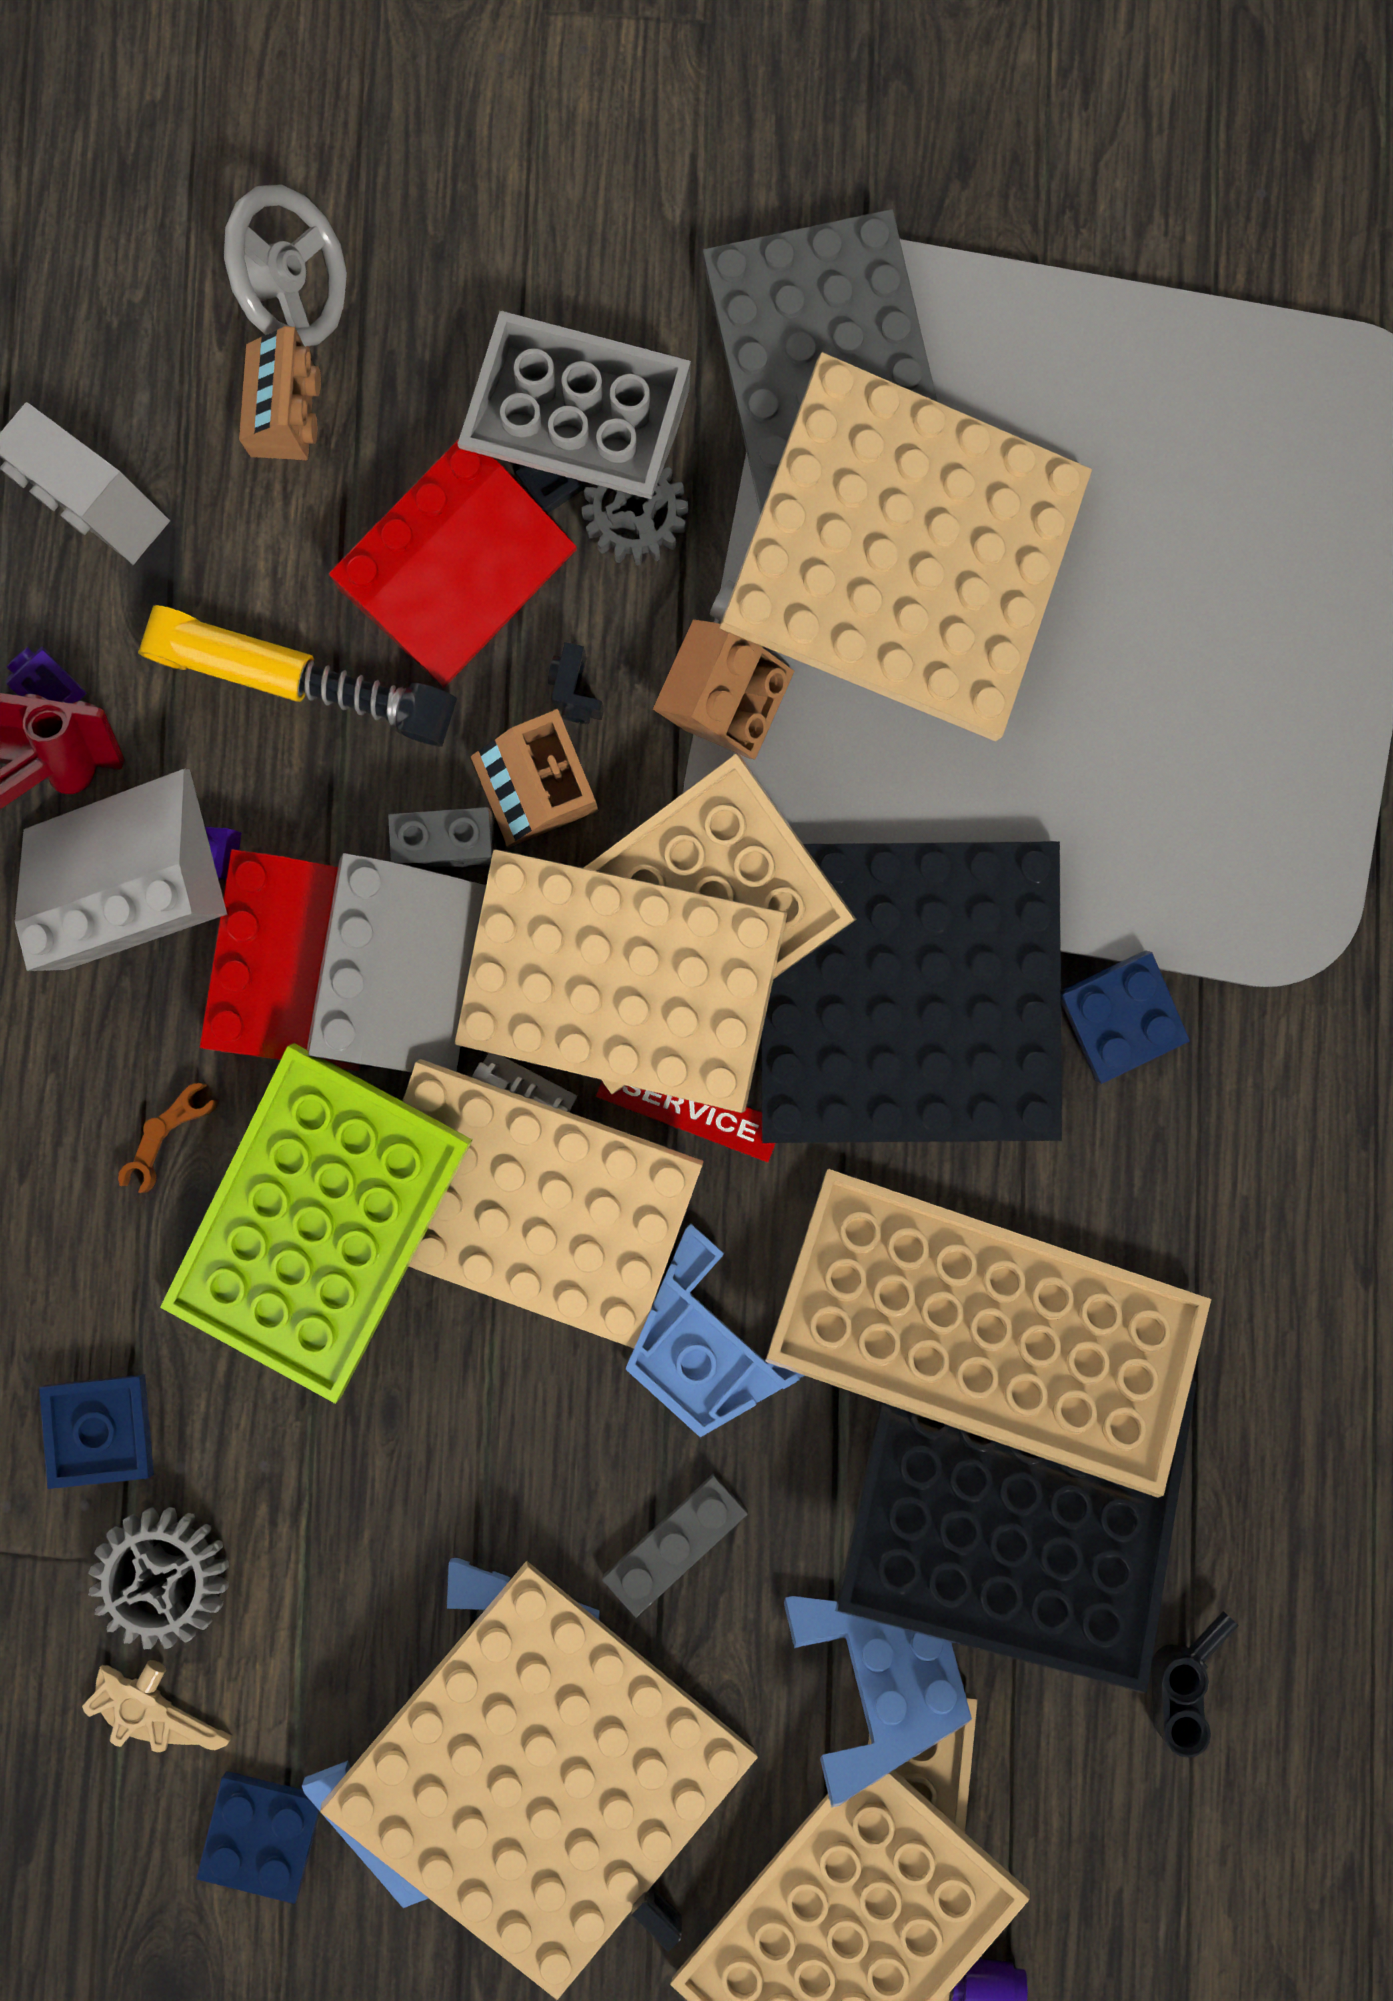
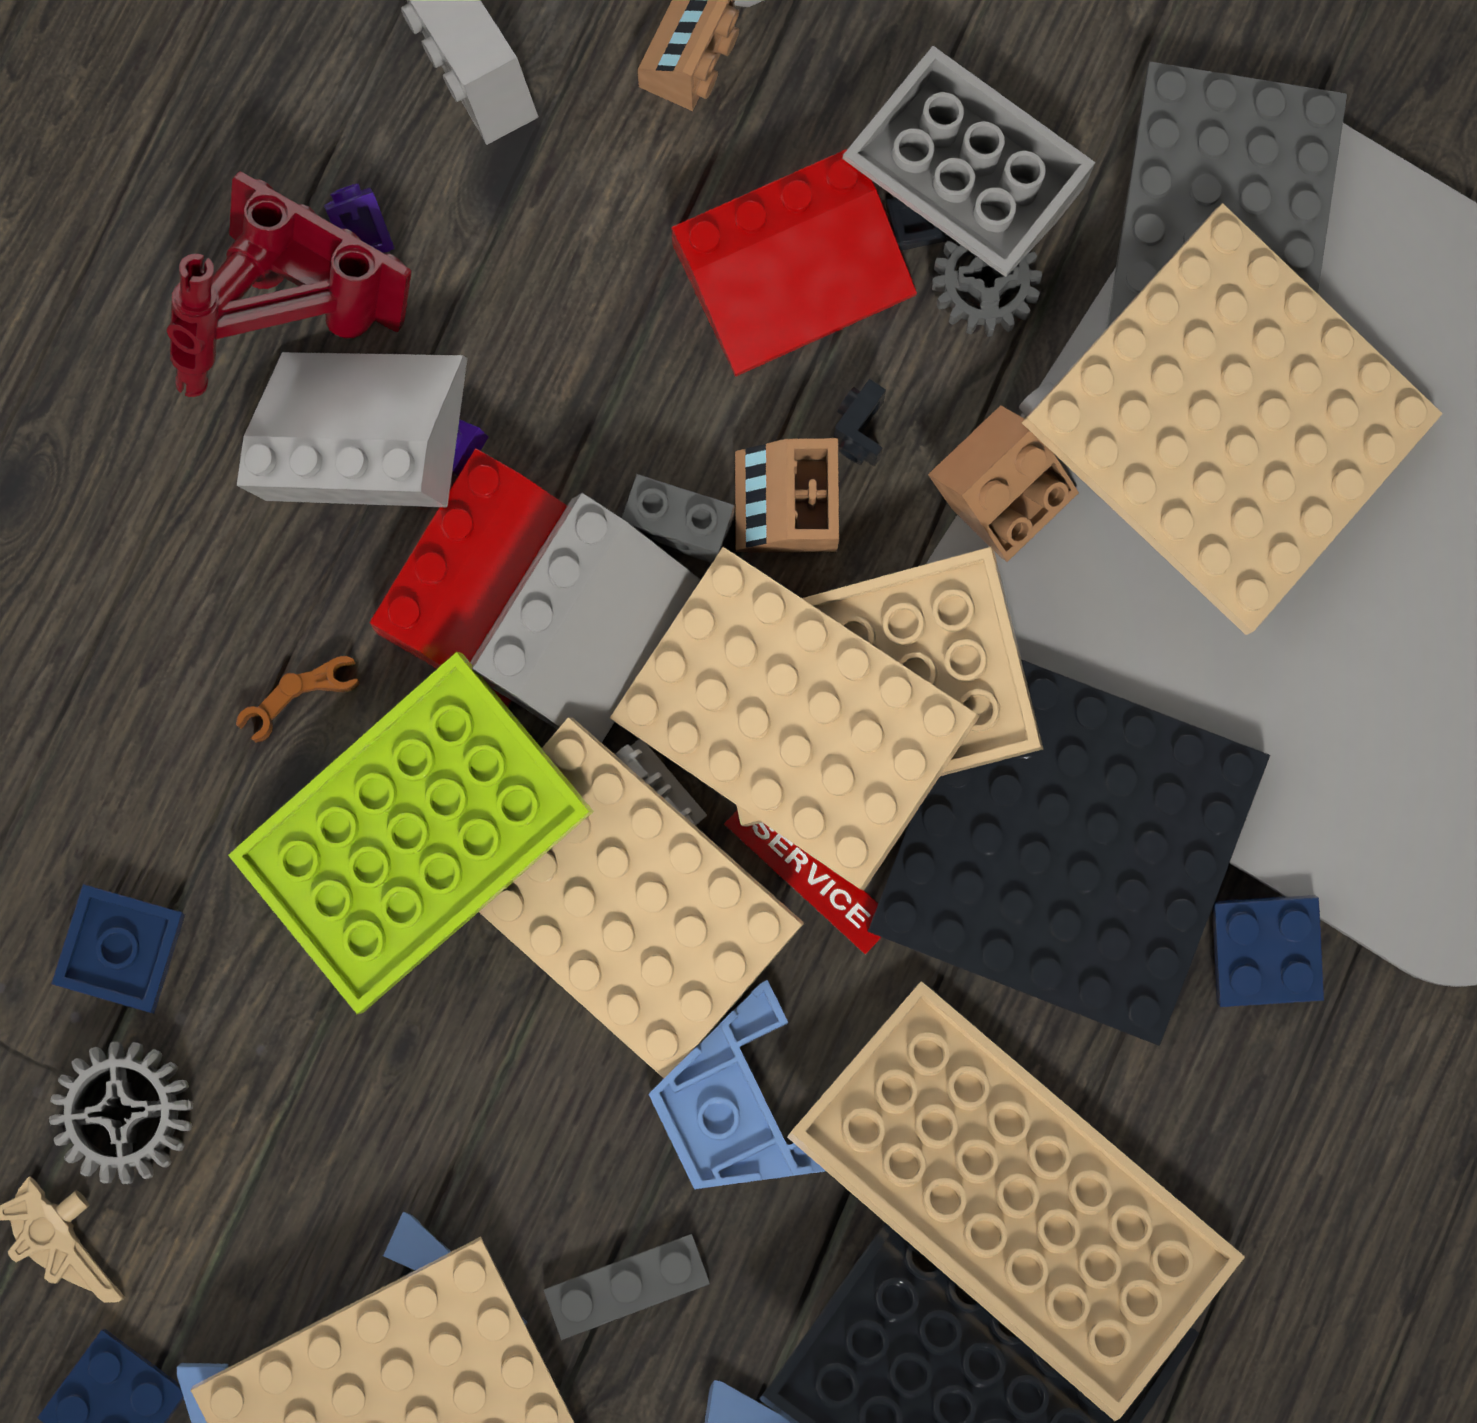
camera: 20 degrees right, 5 degrees down
piece [138,605,457,747] -> none

